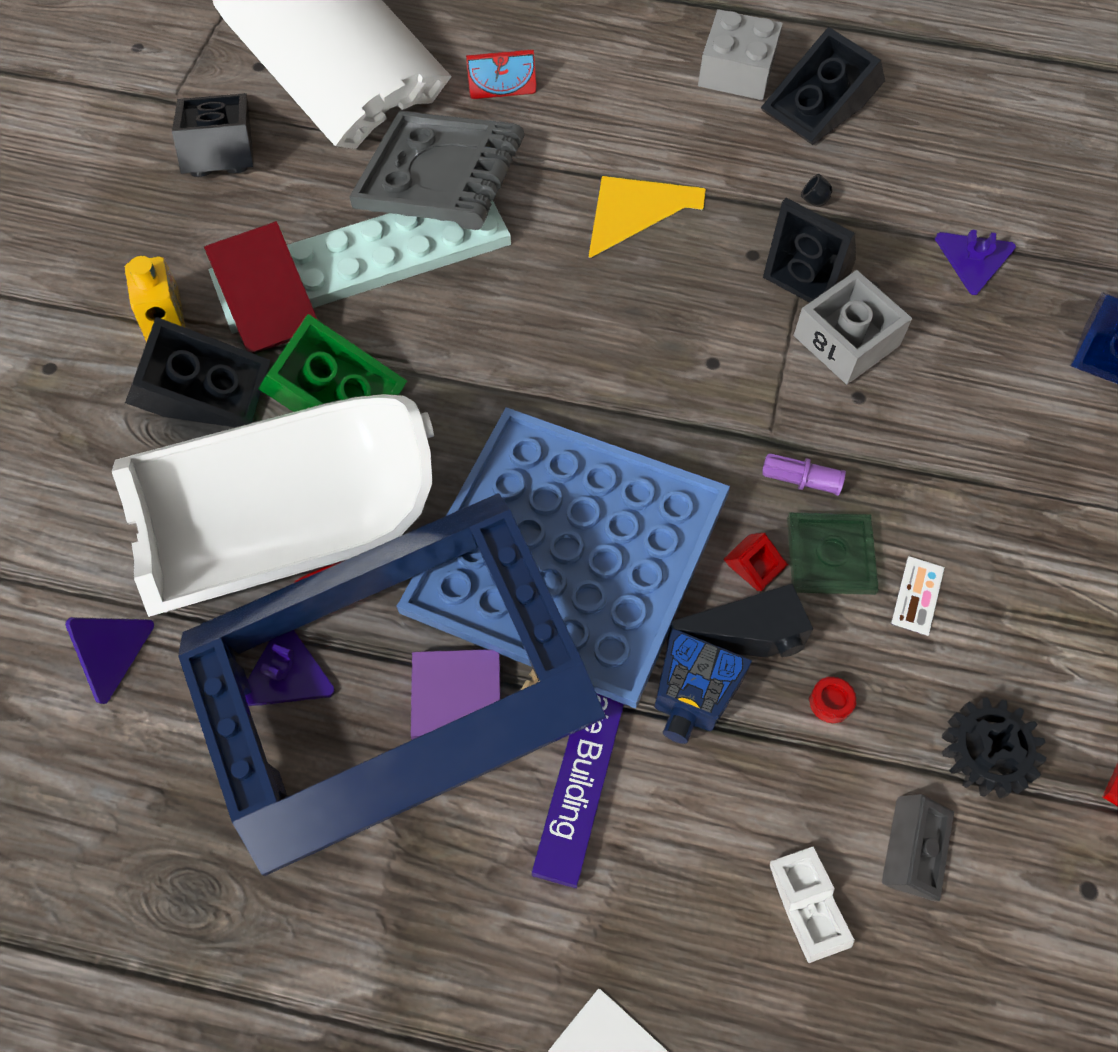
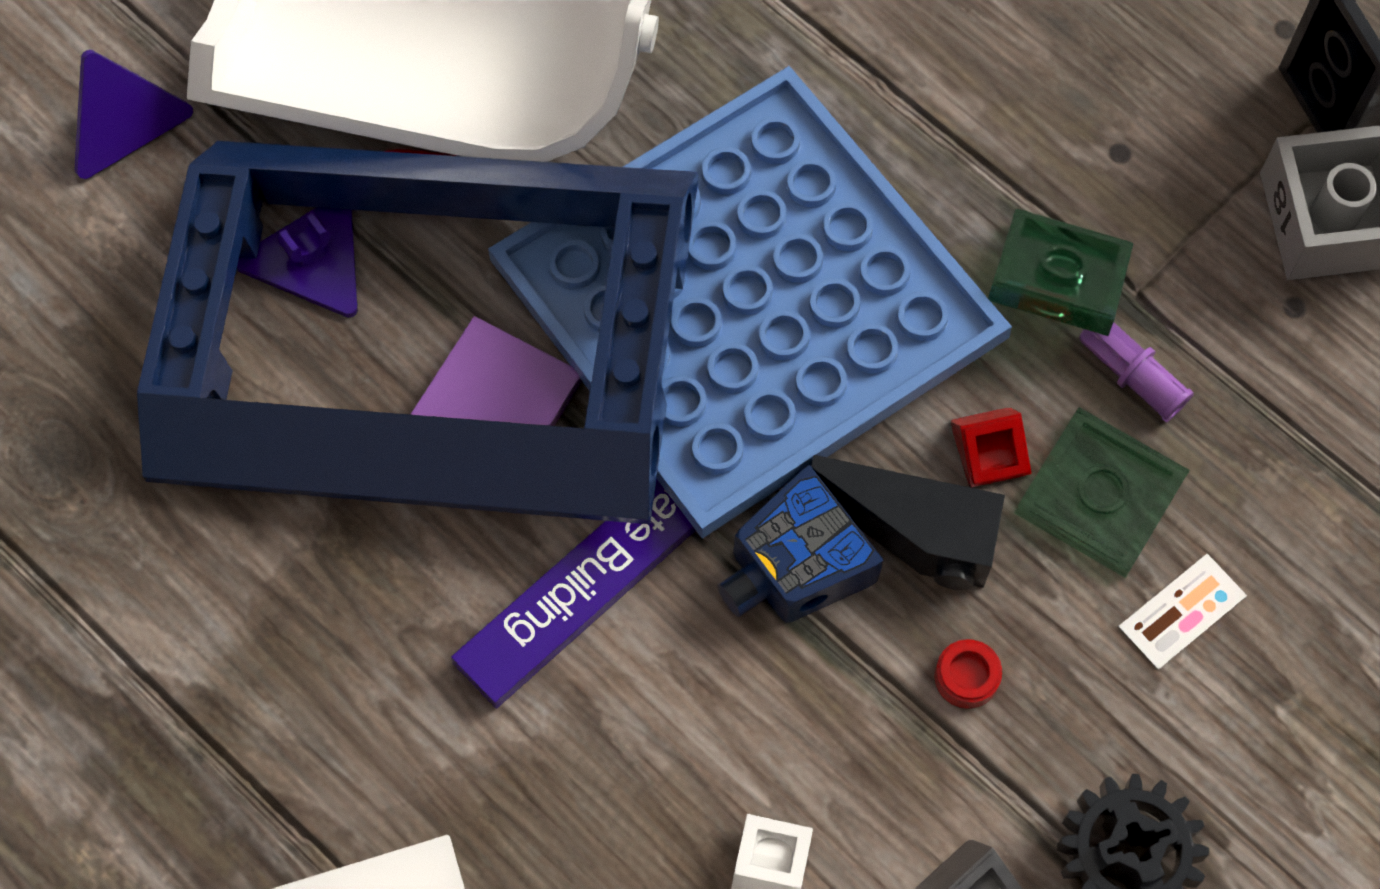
camera: 30 degrees right, 5 degrees up
none -> clear green tile [988,209,1134,336]

